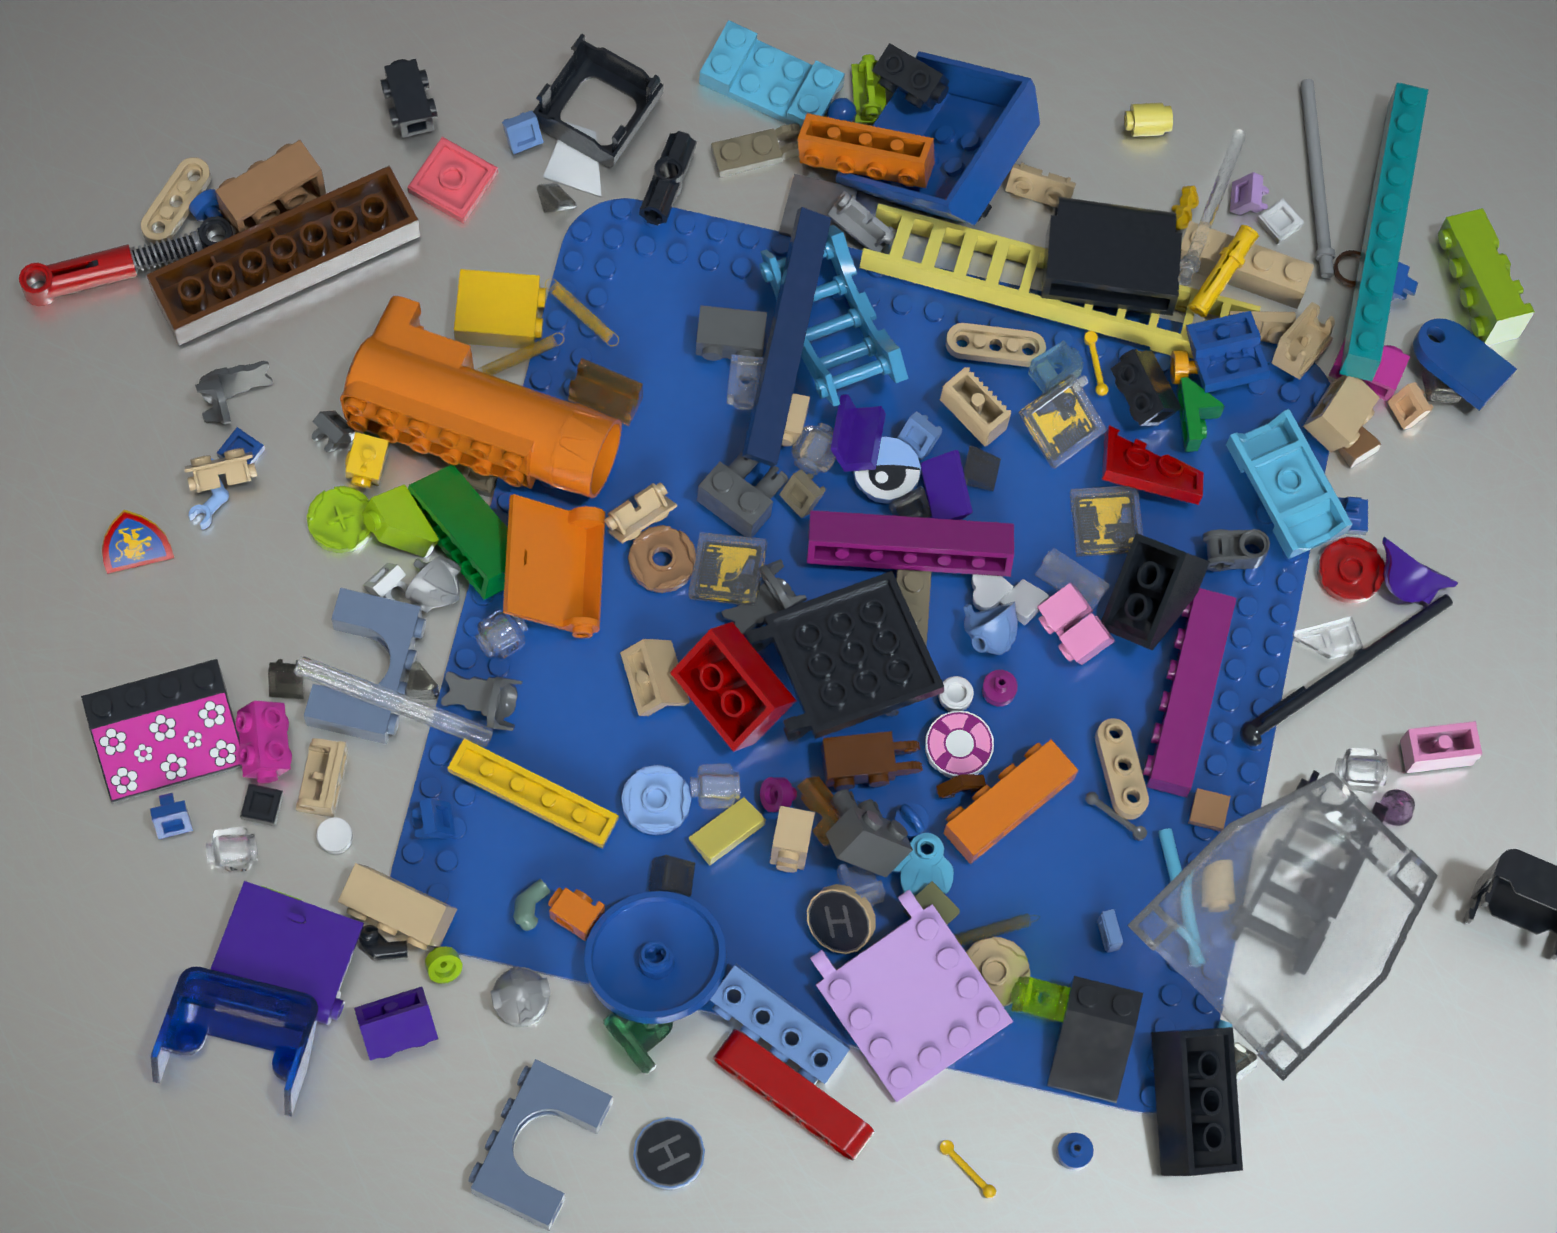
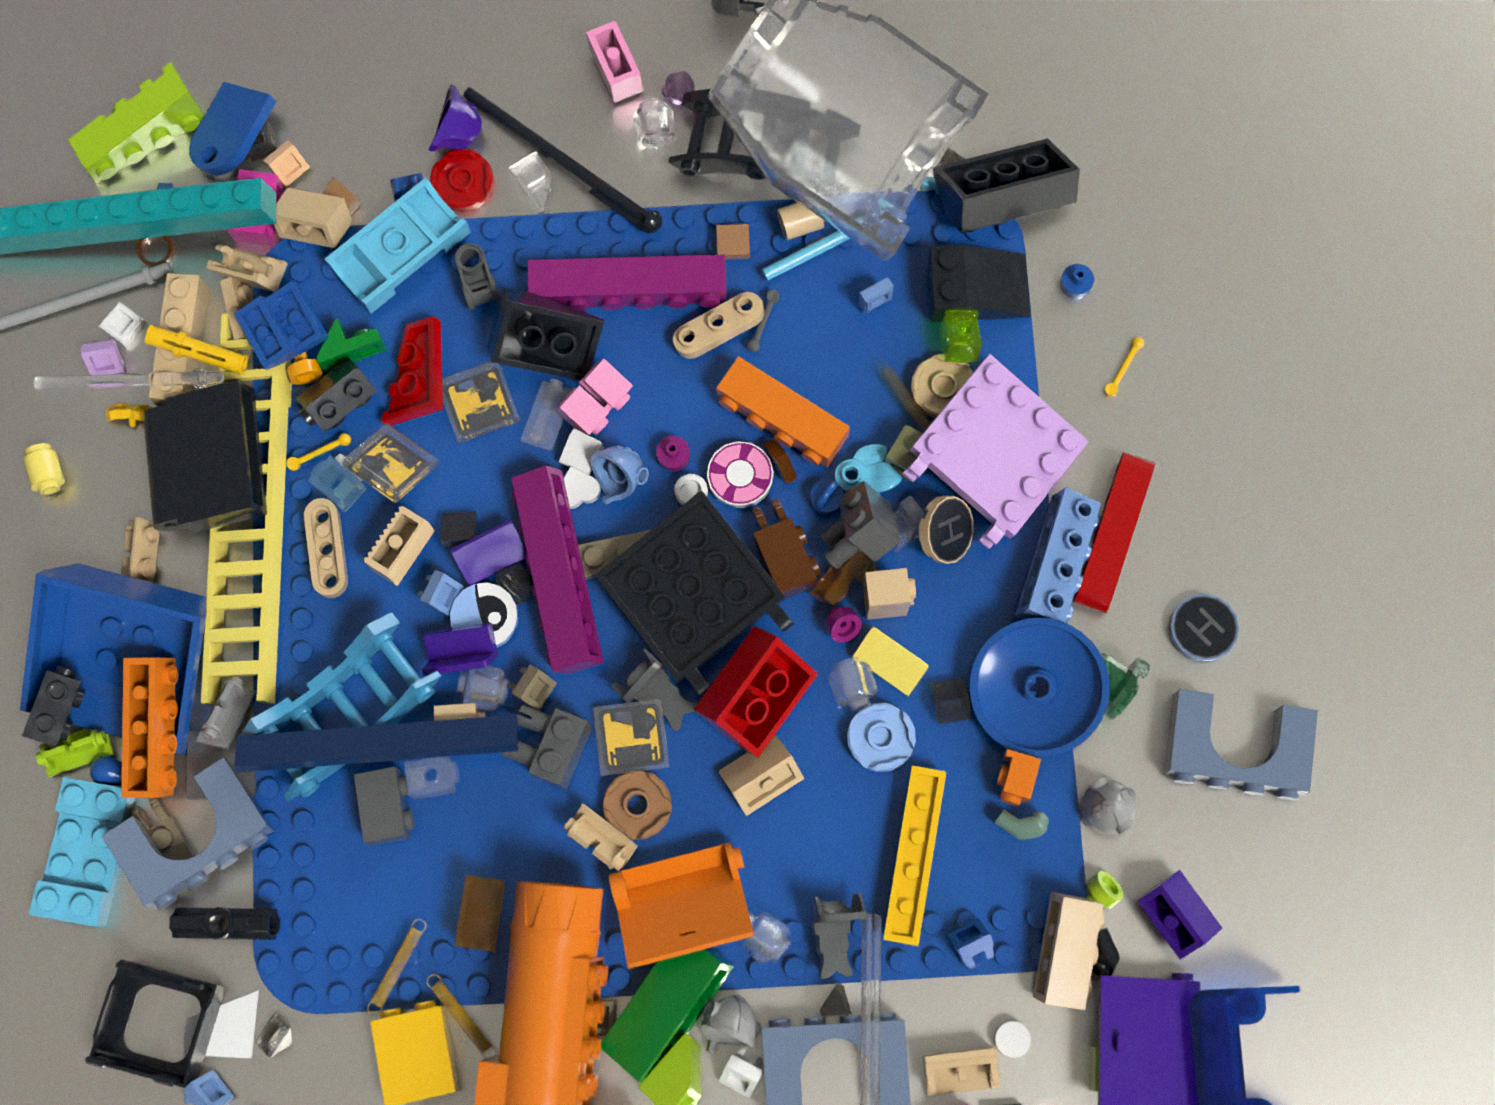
camera: 95 degrees left, 5 degrees up
none -> sand blue arch [102,757,274,910]

